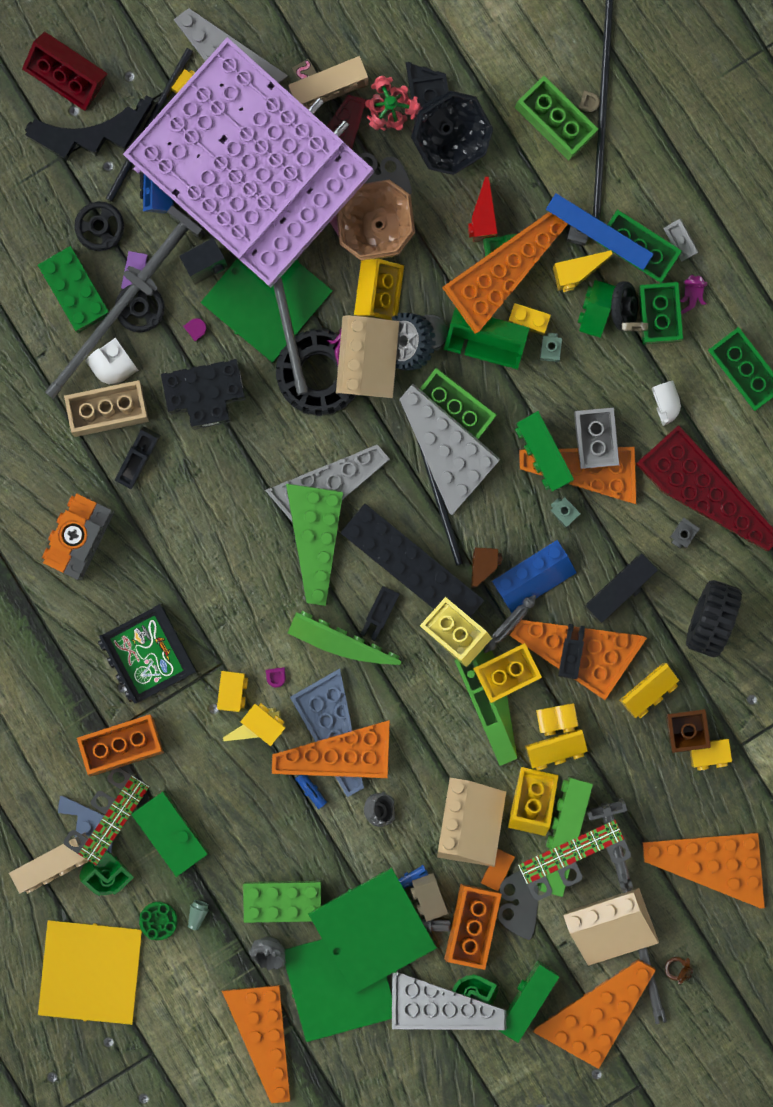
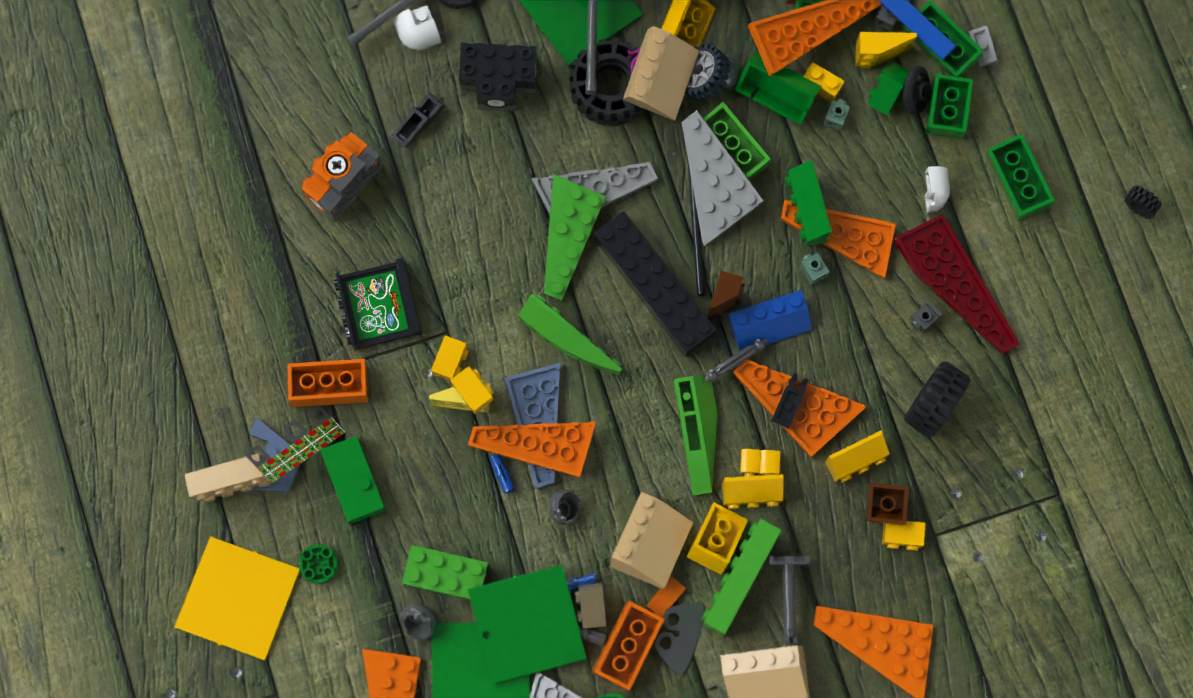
camera: 10 degrees right, 10 degrees down
tan brick [64,380,149,437] -> none
green brick [79,850,134,896] -> none
magenta tile [183,318,206,342] -> none
sand green cone [188,900,209,930] -> none
magenta tile [265,667,286,688] -> none
black hinge [360,585,399,641] -> none
light yellow slope [420,597,492,667] -> none
yellow slope [473,643,542,703] -> none
piece [518,820,631,900] -> none
light grey slope [574,408,619,469] -> none
black brick [583,553,658,623] -> none
dark tan tile [622,323,648,331] -> none
magenta piece [680,275,708,315] -> none

